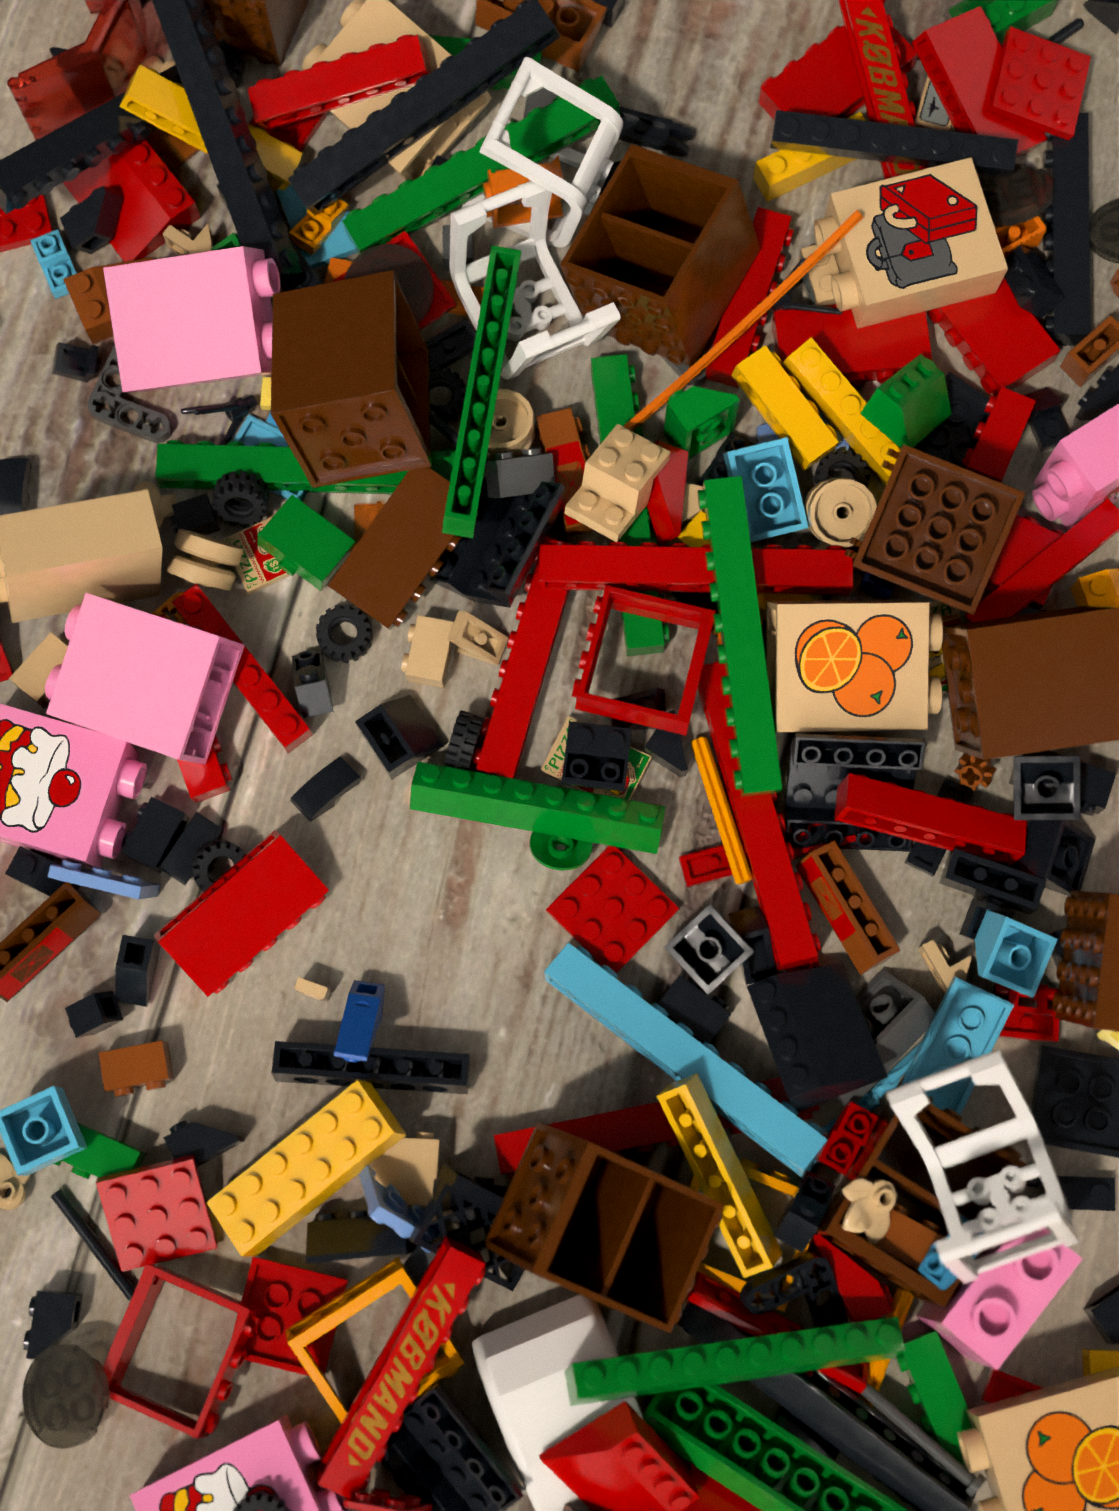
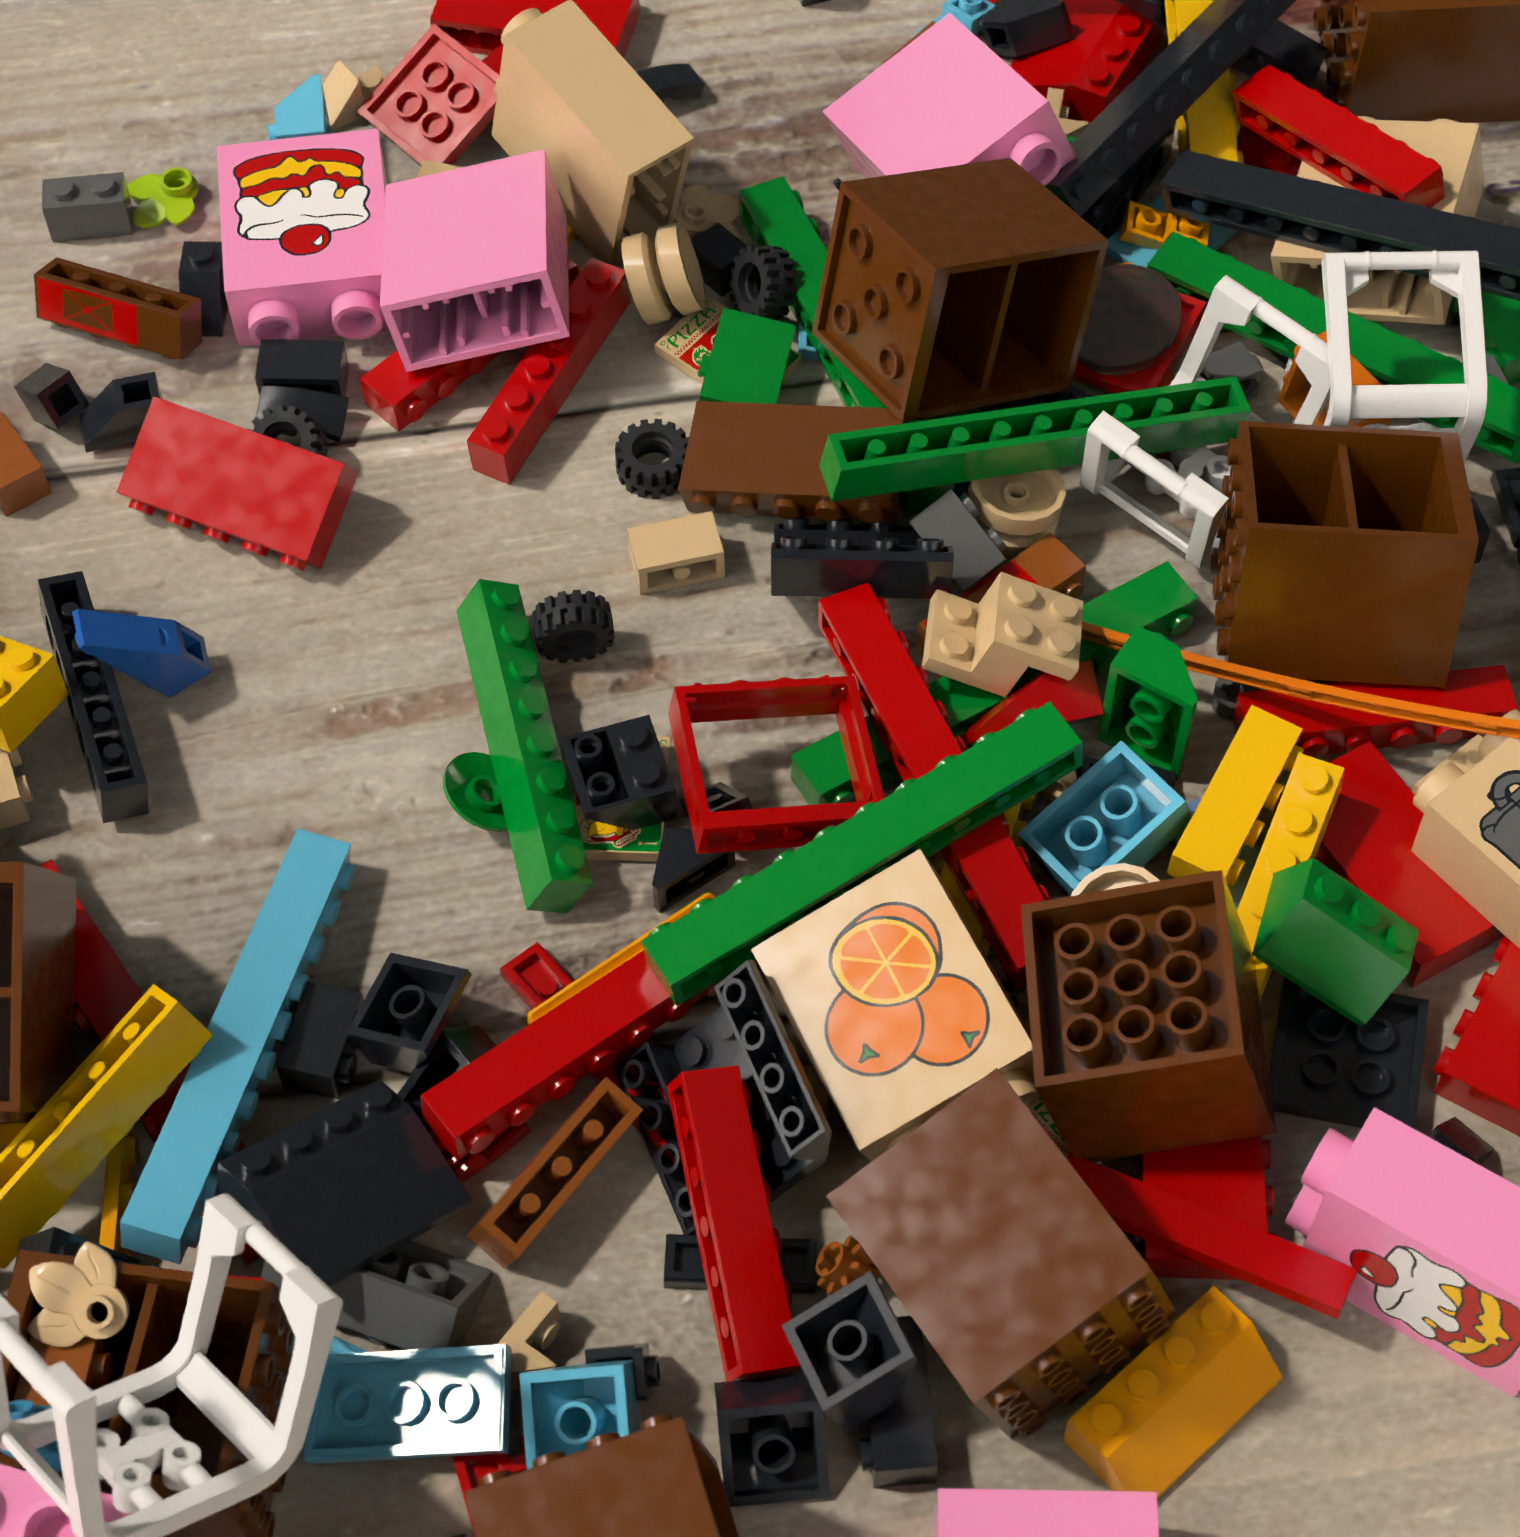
camera: 65 degrees right, 20 degrees down
medium blue wing [48,860,161,899] -> none
black bracket [52,342,101,382] -> none
dark grey beam [88,345,172,443] -> none
black slope [290,756,361,822] -> none
black slope [292,650,334,718] -> none
tan tile [294,977,331,1002] -> none
black slope [355,695,444,780] -> none
tan slope [448,611,509,665] -> none
red brick [473,537,575,779] -> none
red plate [546,846,680,974] -> none
black plant [758,258,843,315] -> none
black brick [939,848,1046,915] -> none
red brick [961,387,1036,483] -> none

